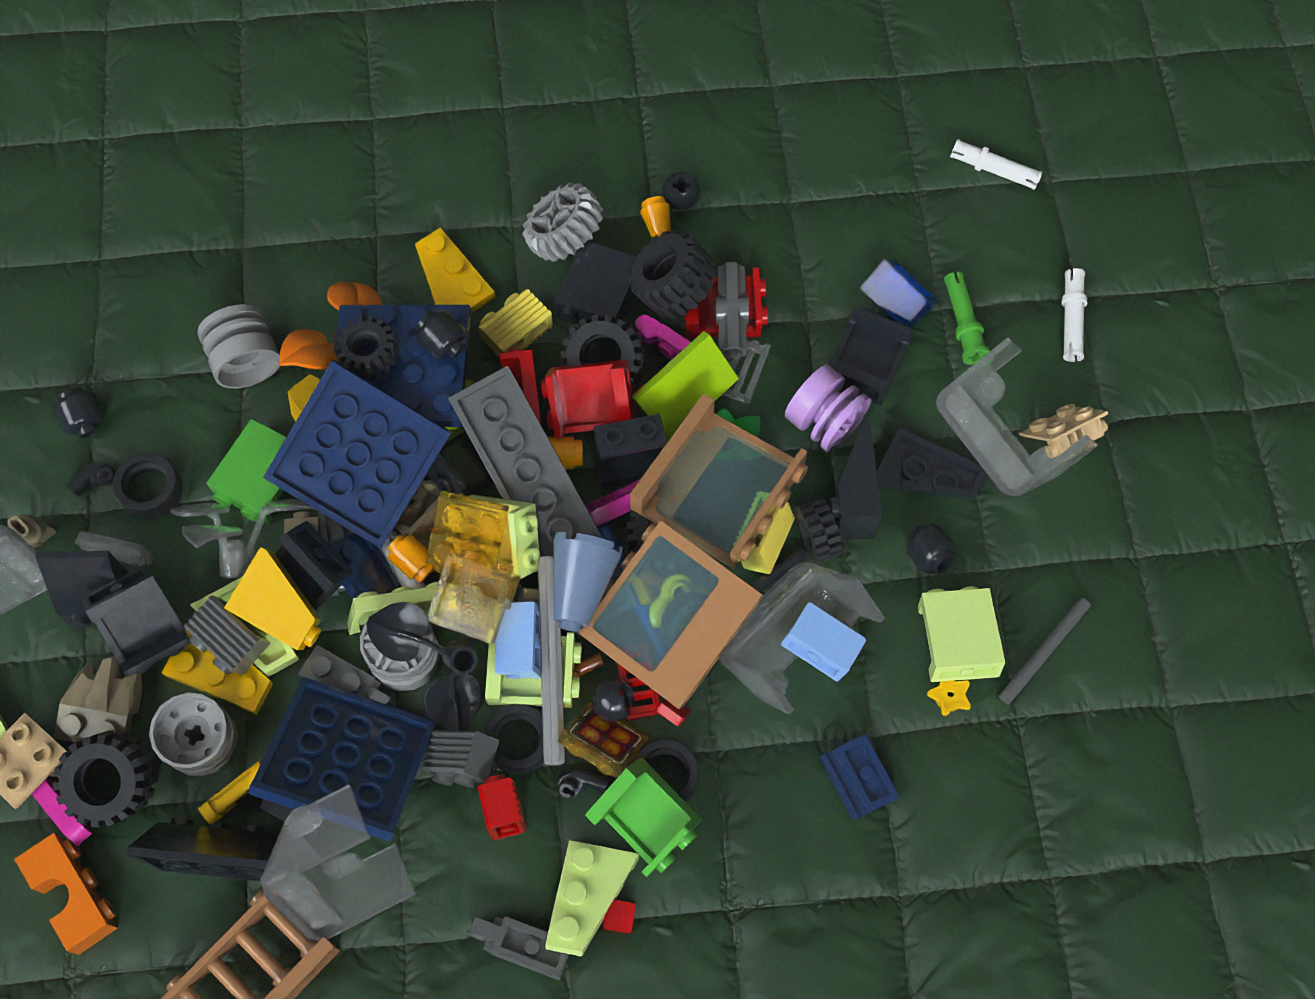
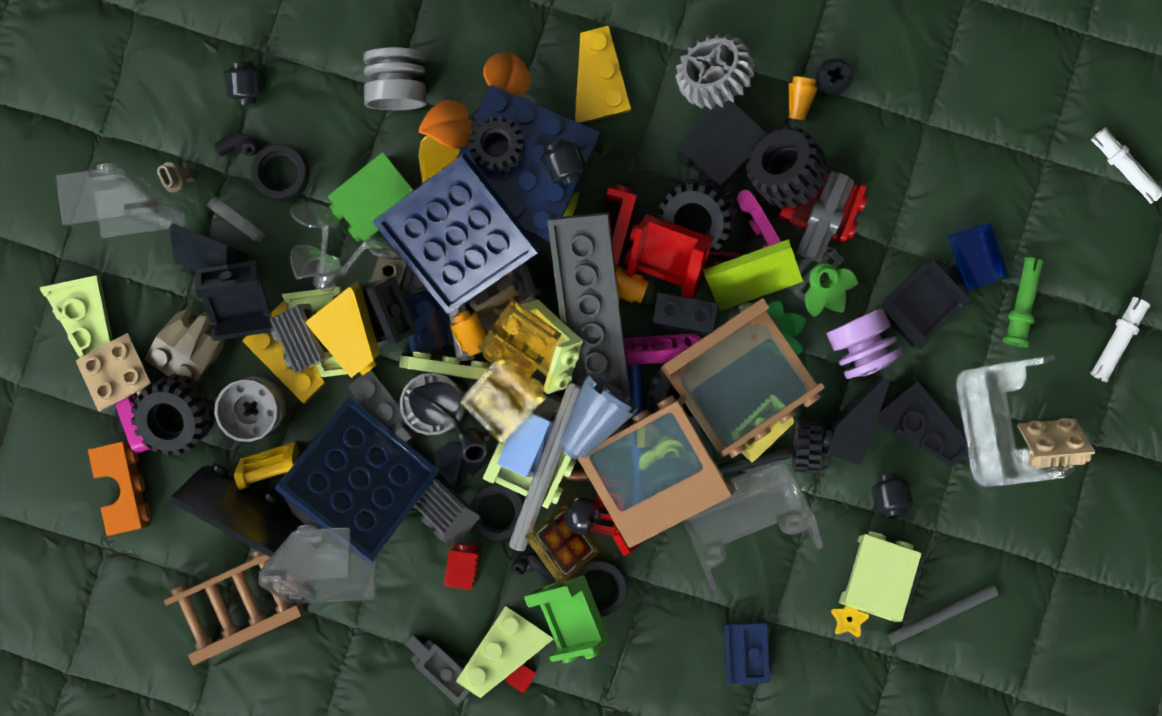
camera: 30 degrees right, 20 degrees up
light yellow brick [478,289,553,358] -> none
light blue panel [780,603,866,682] -> none
none -> bright green plate [805,263,858,317]

